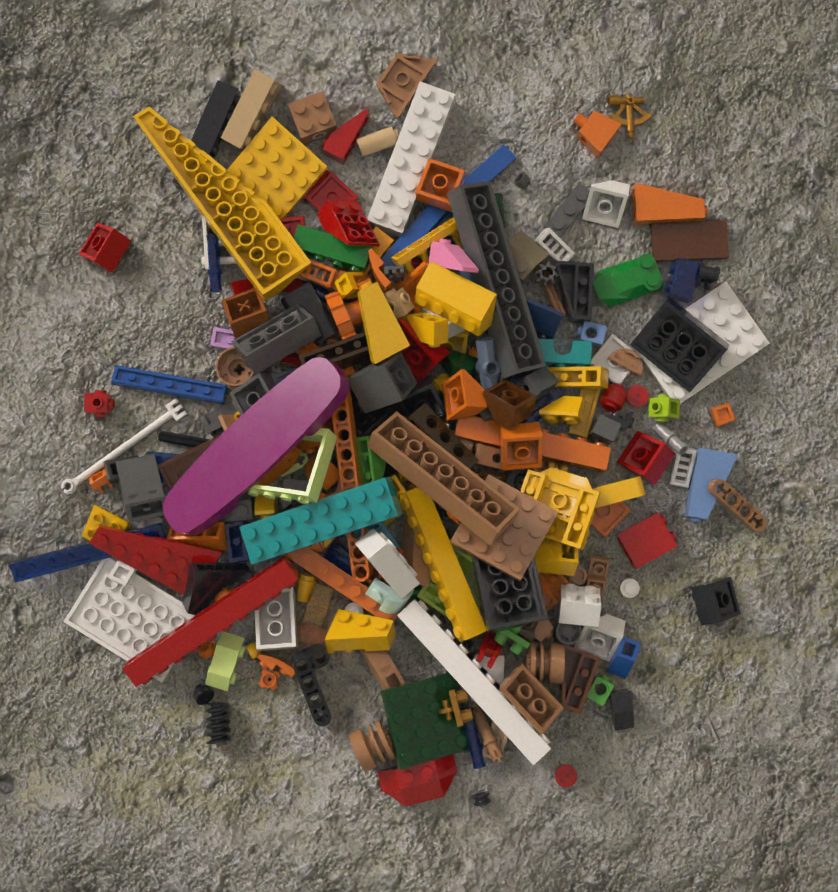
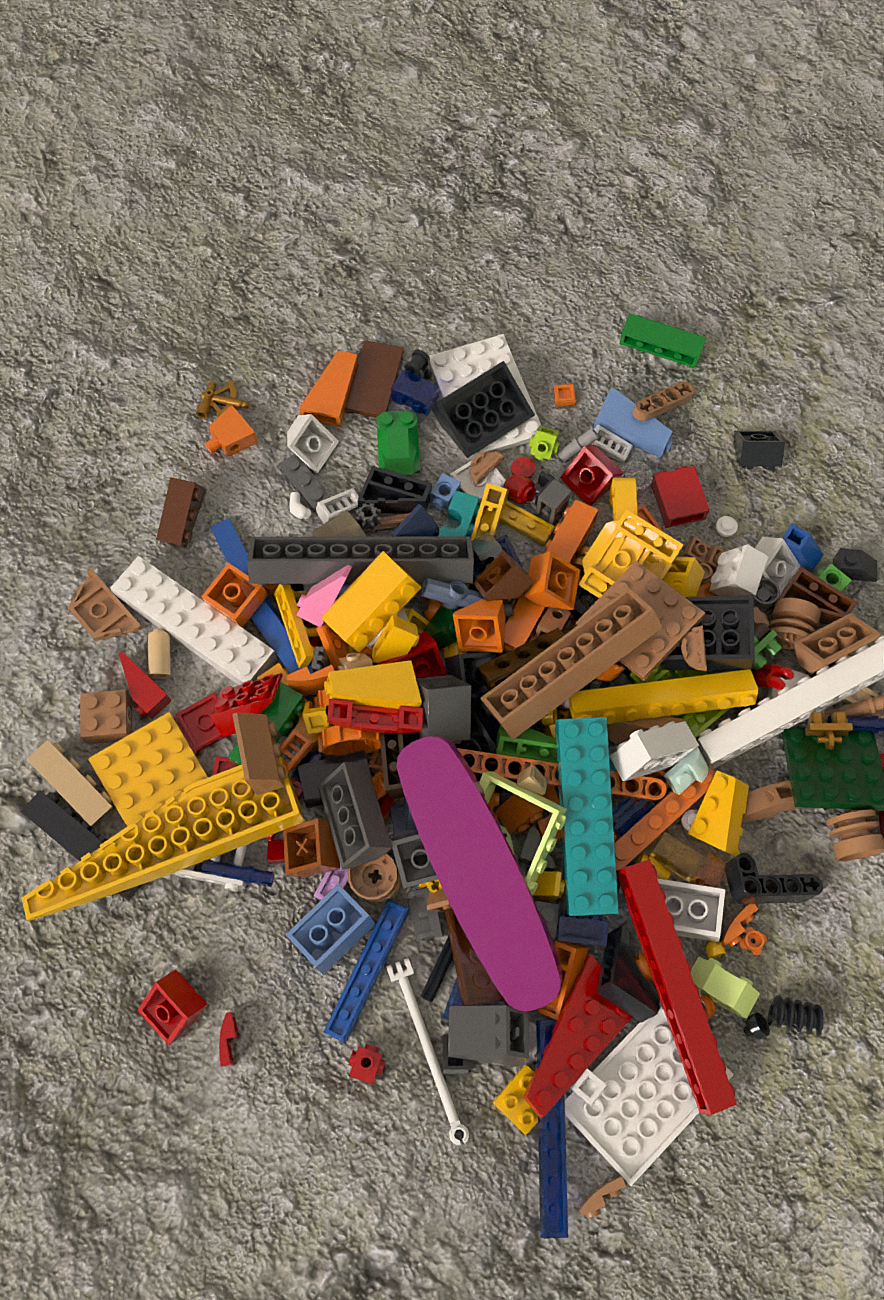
camera: 75 degrees left, 15 degrees down
orange tile [89,468,113,494] -> none
dark grey hinge [514,172,530,189] -> none
yellow slope [539,396,585,426] -> none
none -> reddish brown wedge [156,477,207,548]
none -> red slope [219,1012,239,1067]
none -> medium nougat slope [233,713,287,795]
none -> medium blue slope [286,884,375,976]
none -> white arm [290,492,311,519]
none -> red slope [327,699,423,733]
none -> tan slope [517,765,548,795]
none -> medium nougat slope [577,1175,626,1218]
none -> green brick [619,313,706,368]
none -> medium nougat tile [681,625,707,671]

